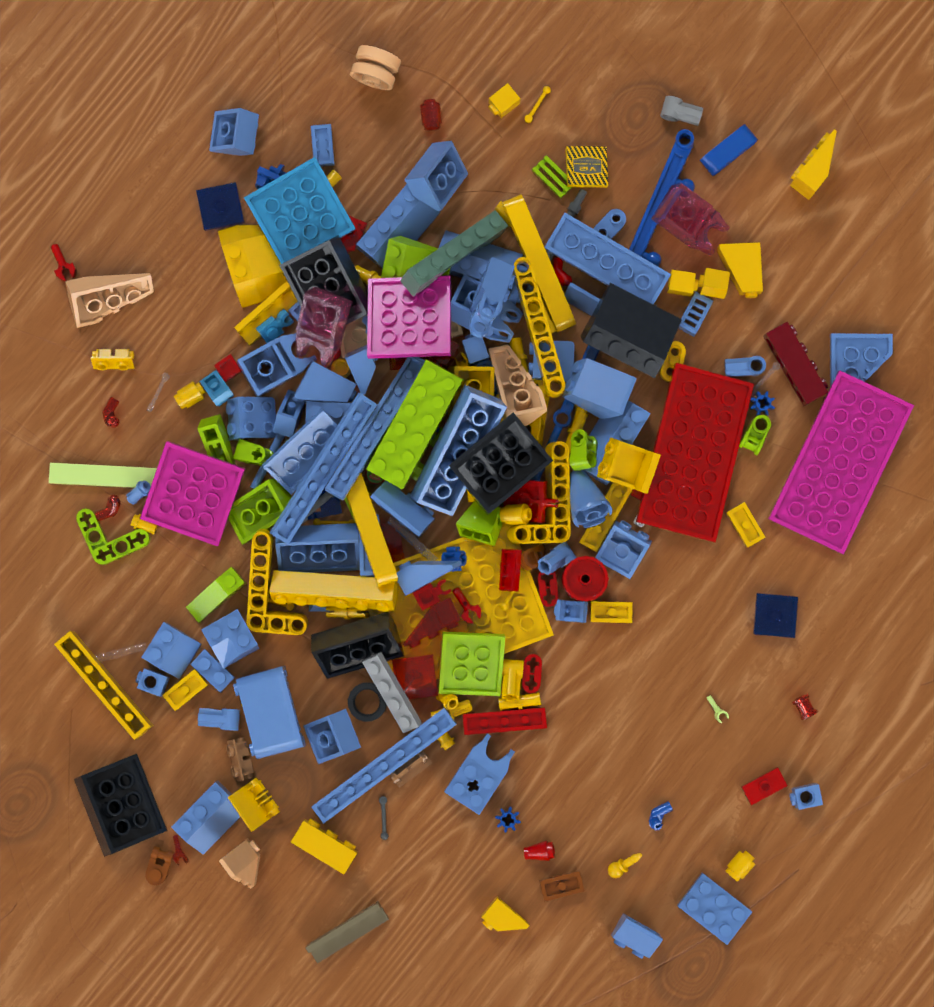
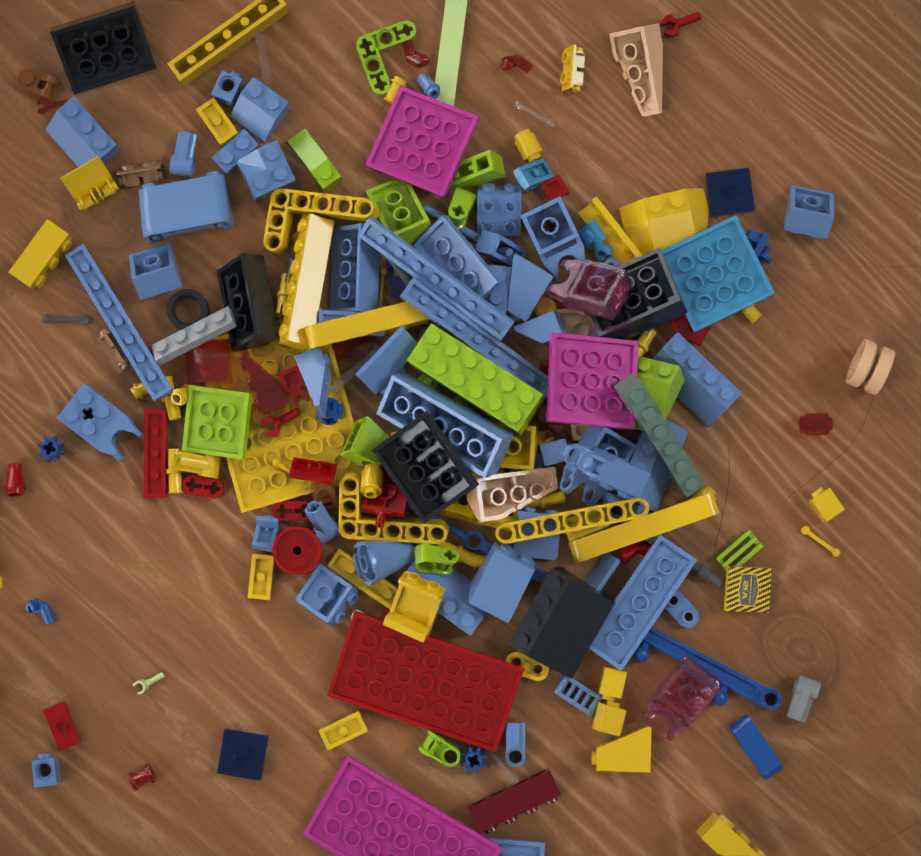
camera: 100 degrees right, 0 degrees up
light nougat wedge [219,838,260,889] -> none
medium blue plate [311,124,335,167] -> none
medium blue slope [404,141,468,211] -> none

